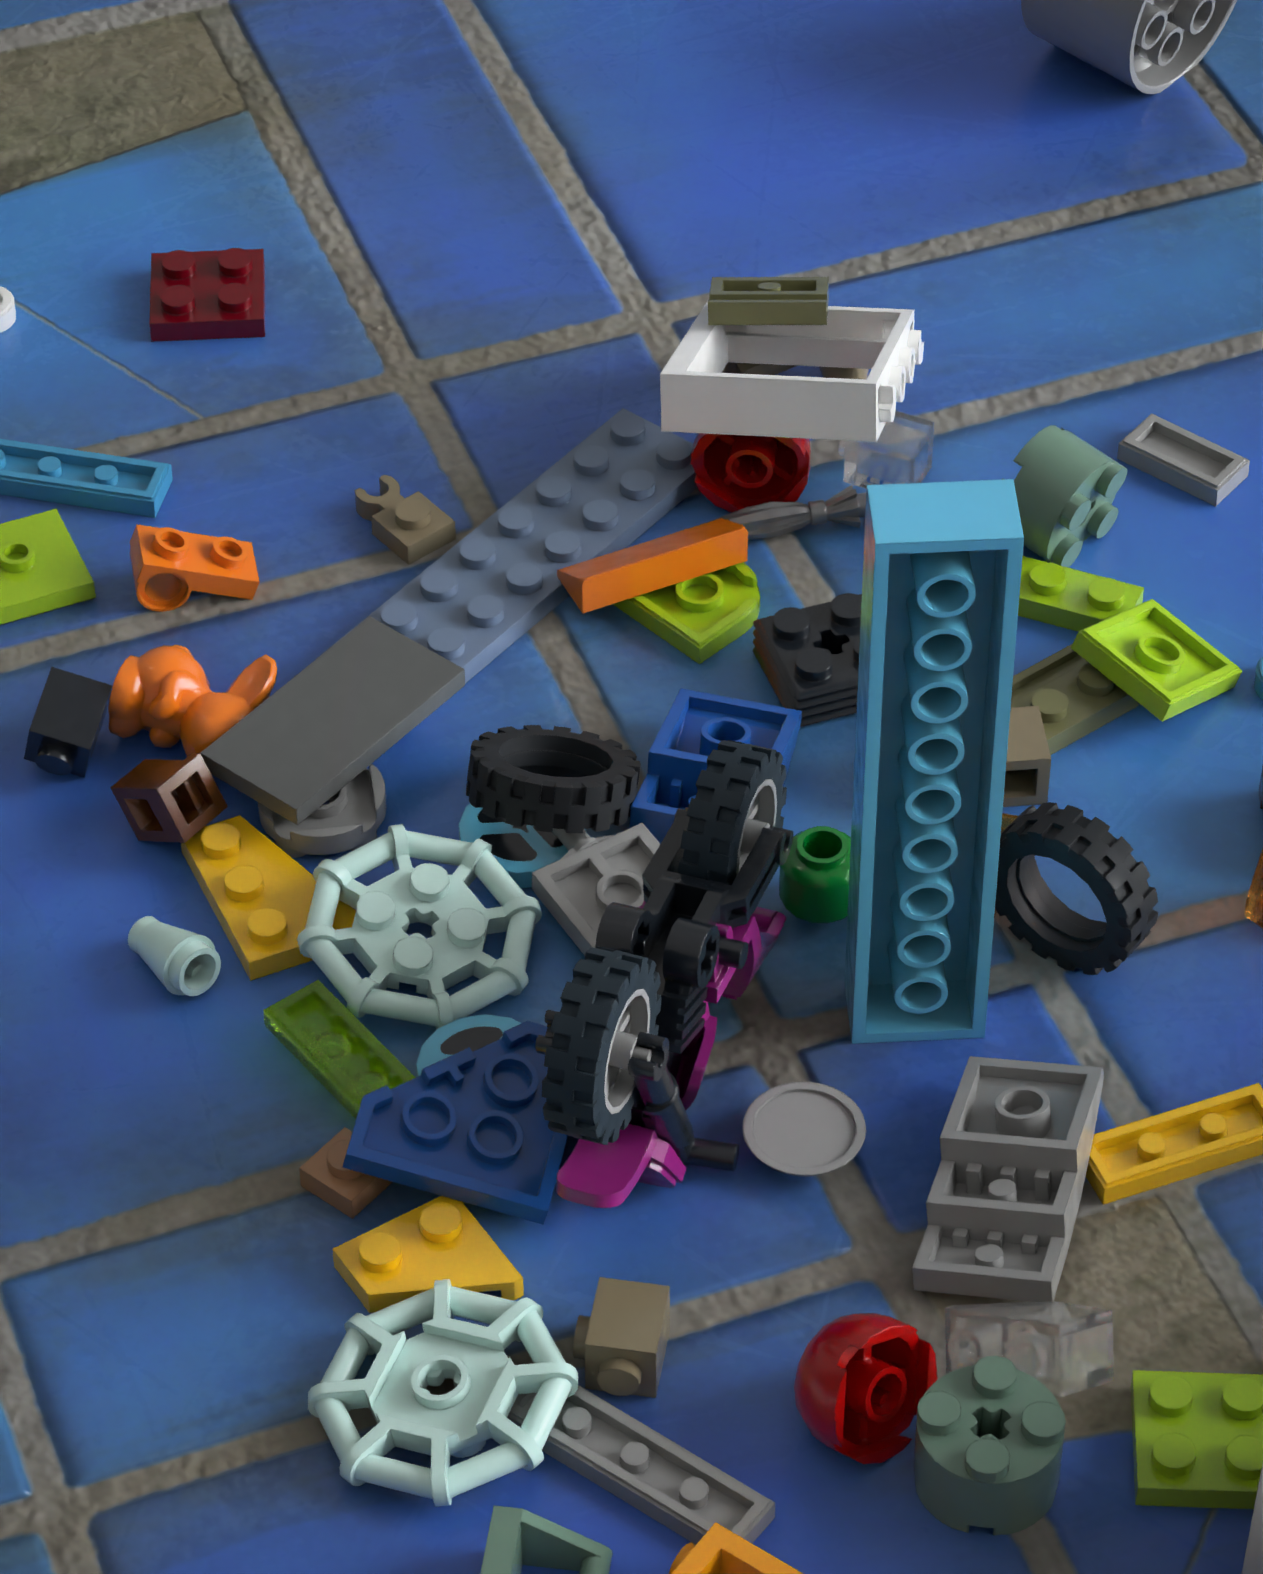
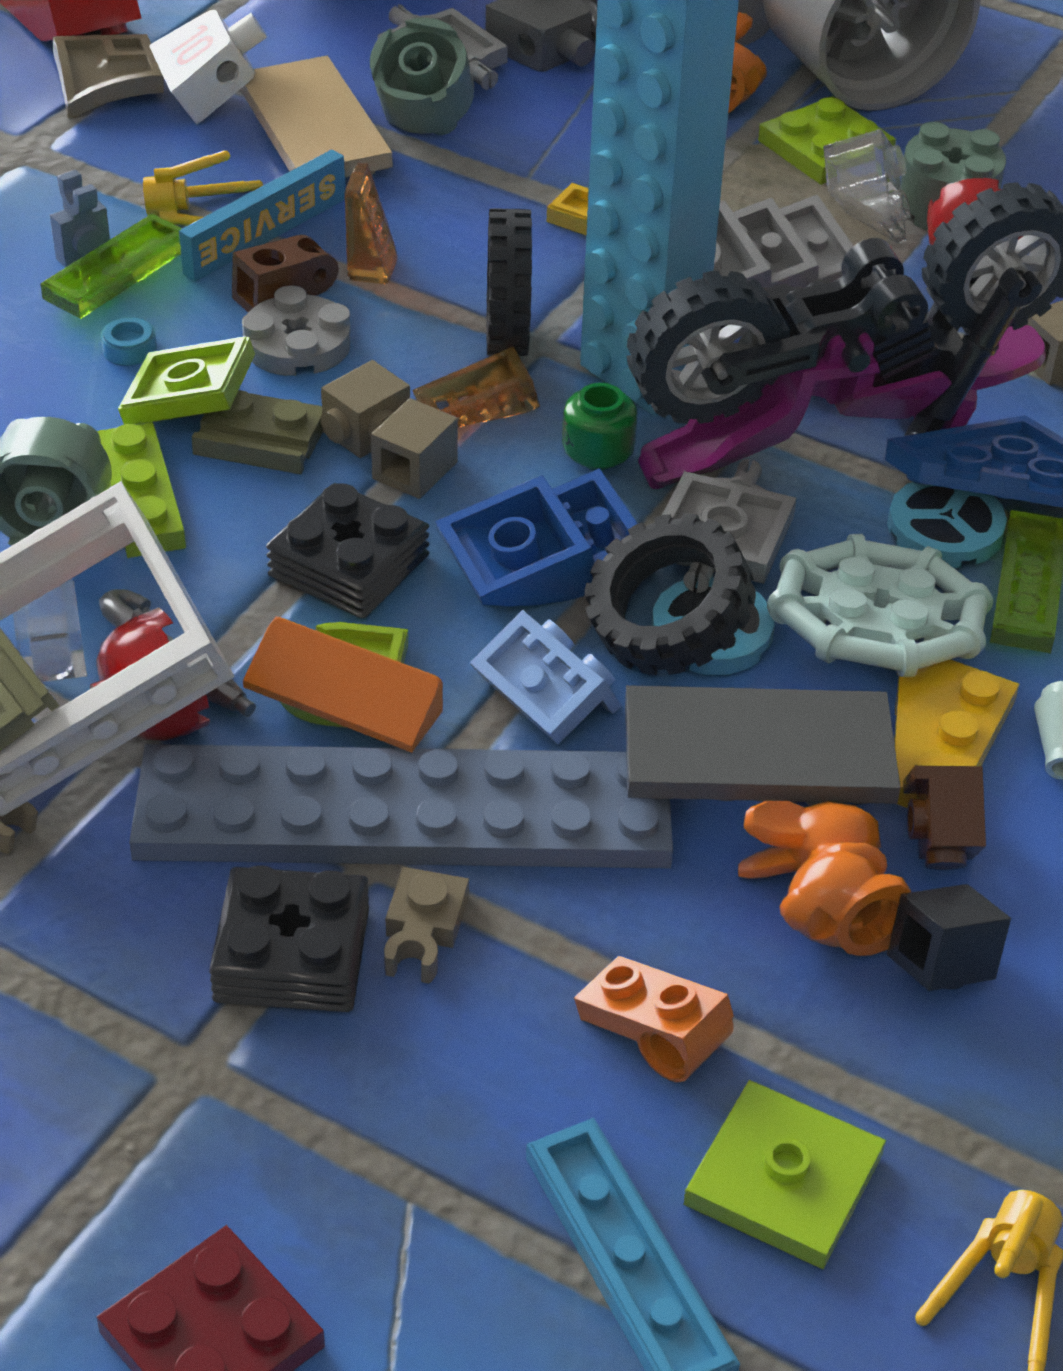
camera: 130 degrees left, 0 degrees up
none -> black brick [209,865,369,1012]
none -> light grey plate [242,286,350,376]
none -> light blue bracket [470,610,622,745]

